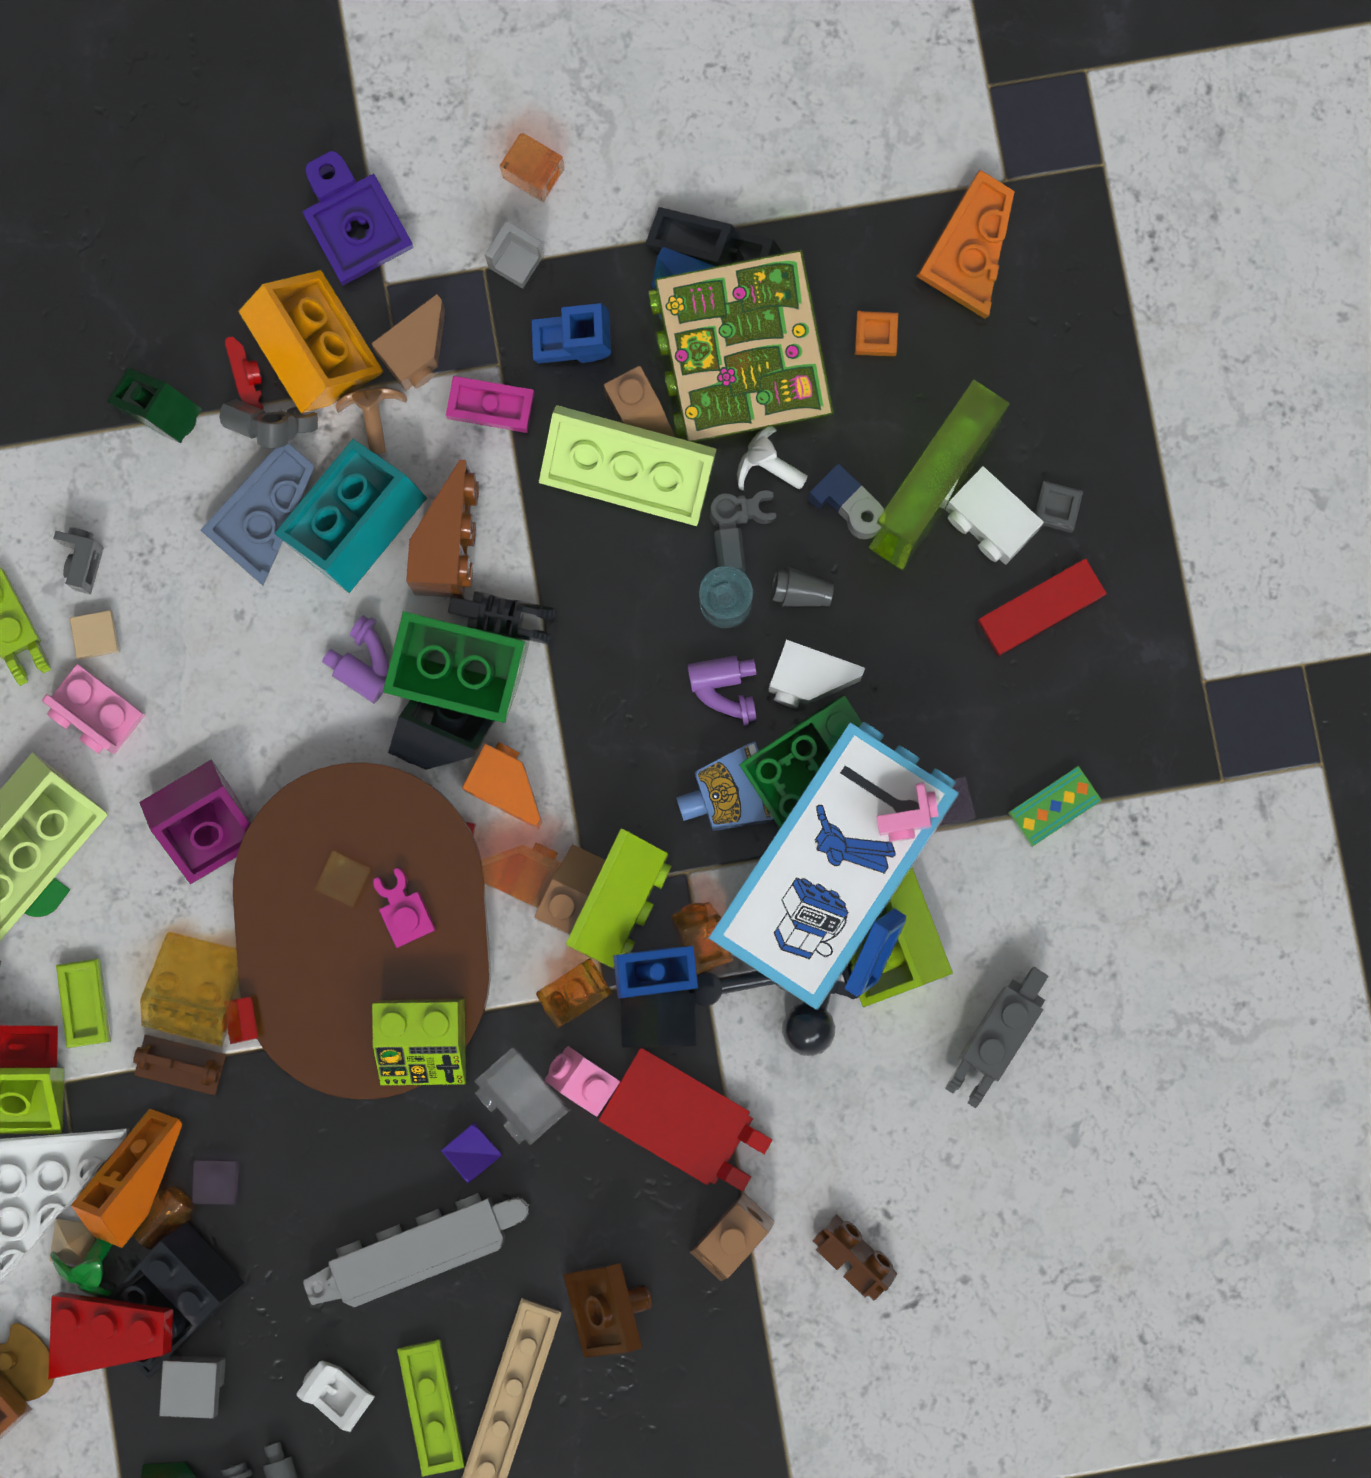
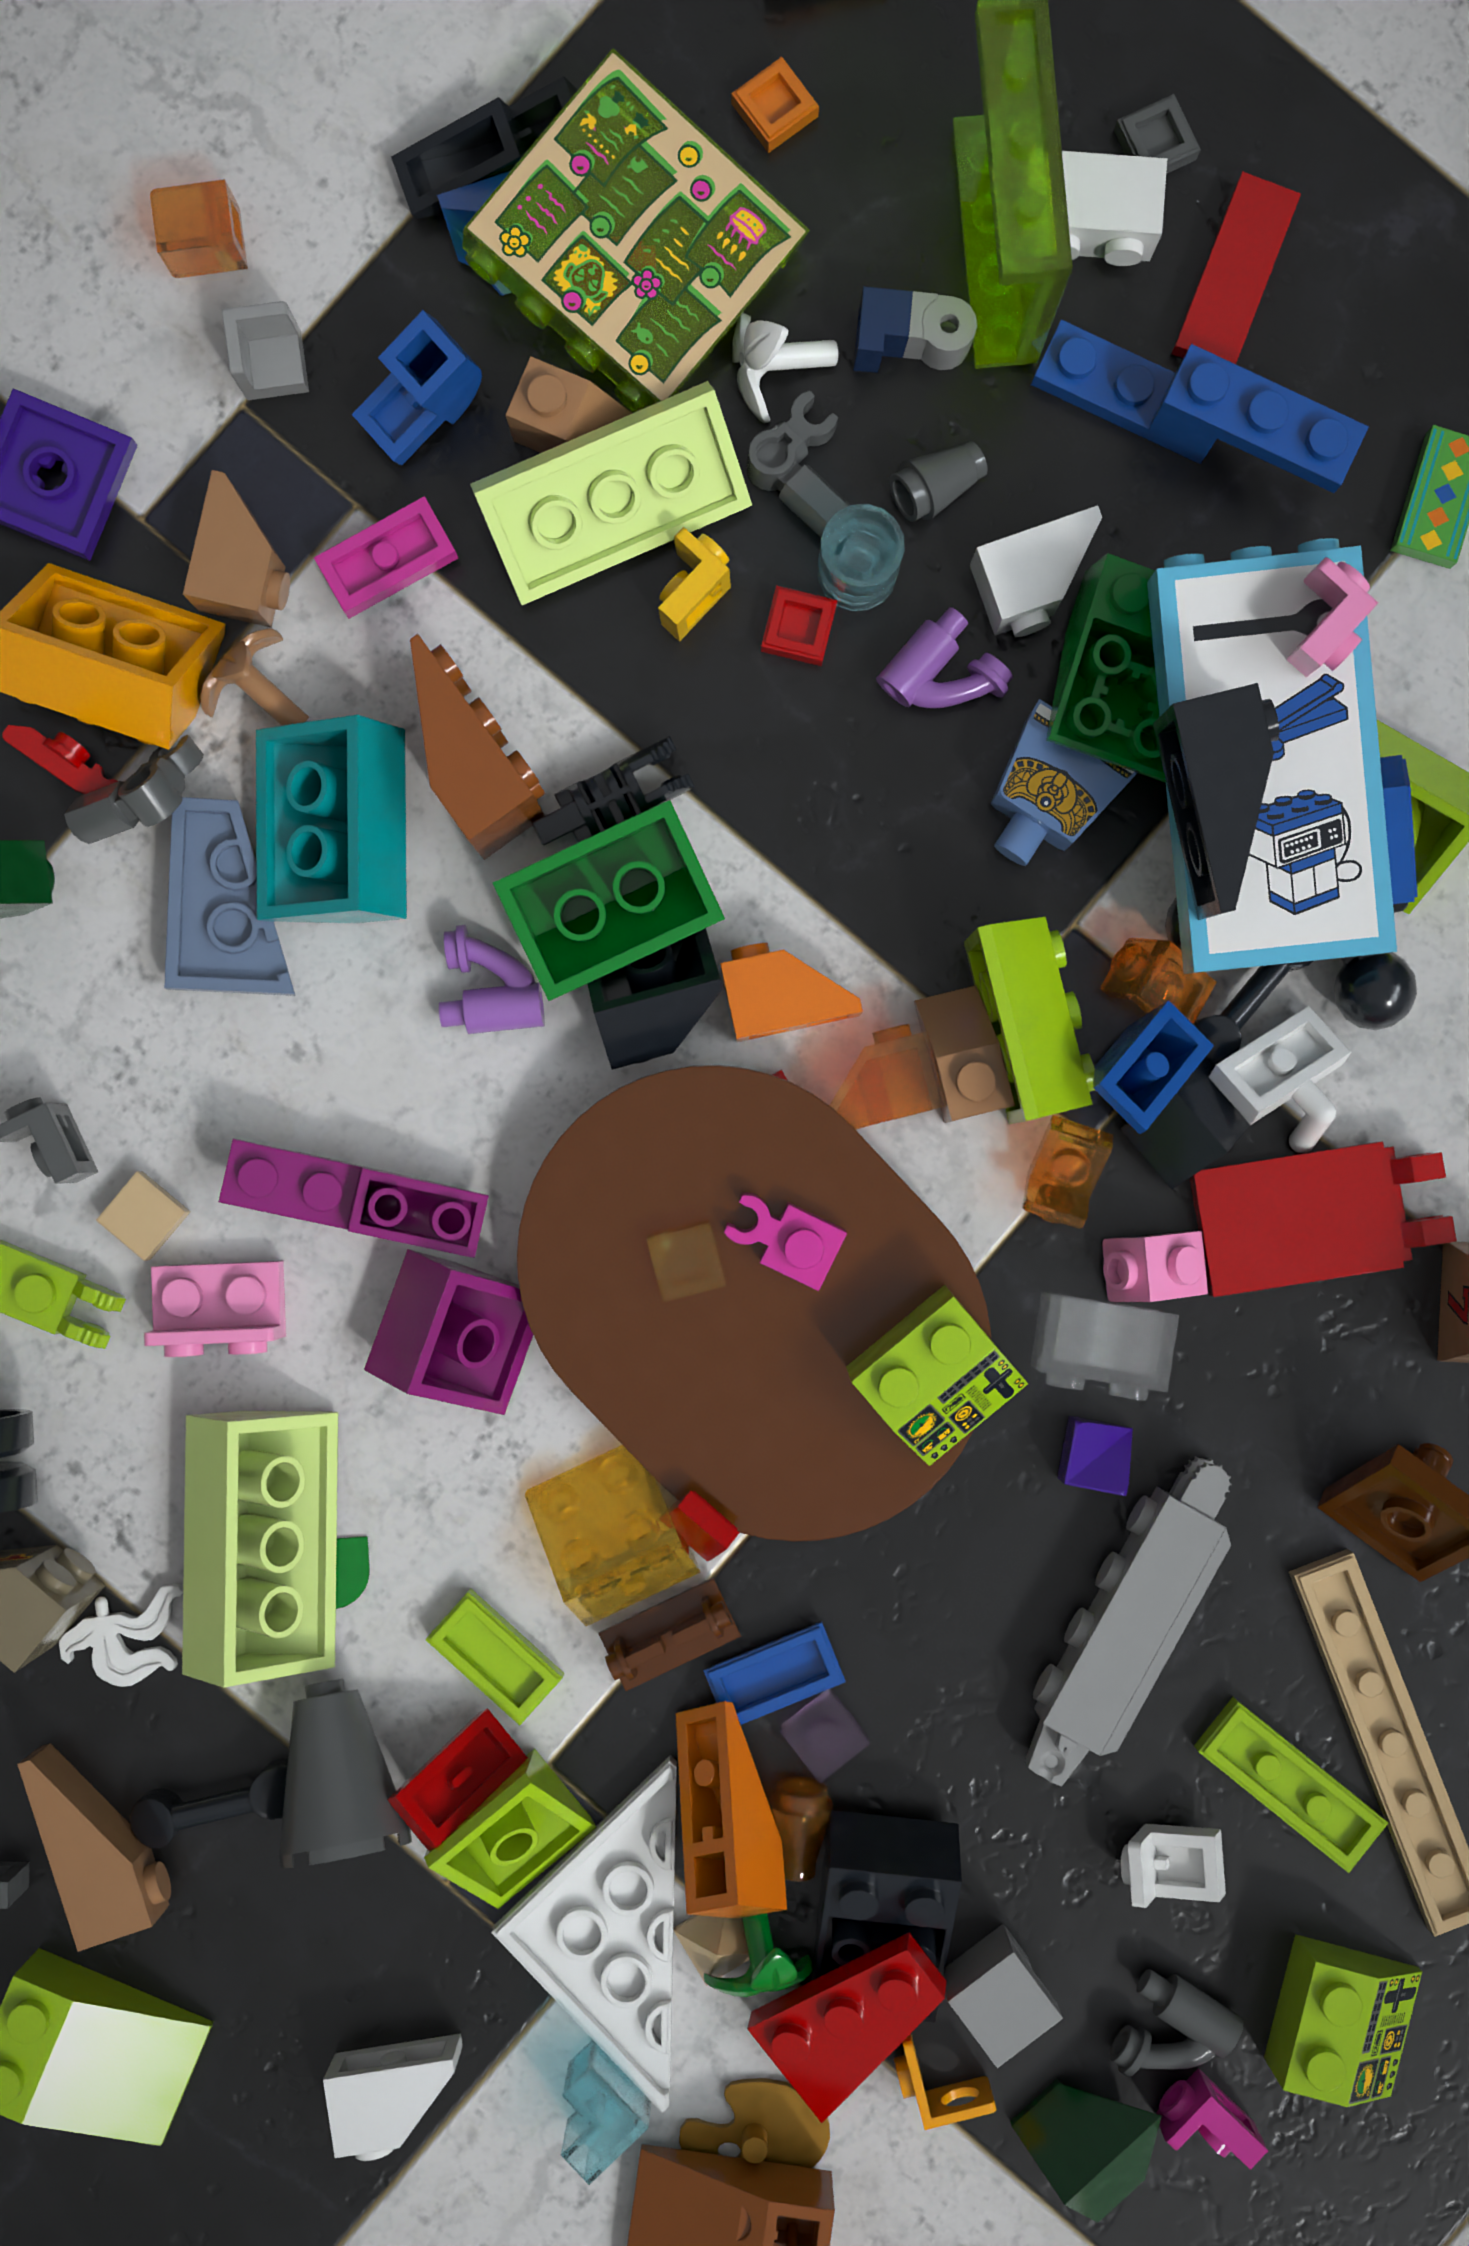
camera: 40 degrees left, 5 degrees up
none -> magenta slope [218,1138,489,1258]
none -> yellow bracket [658,527,731,642]
none -> blue tile [704,1621,846,1725]
none -> red tile [761,585,838,666]
none -> light orange bracket [894,2034,997,2130]
none -> blue bracket [1031,319,1369,493]
none -> black slope [1153,683,1279,920]
none -> white plate [1209,1006,1352,1154]

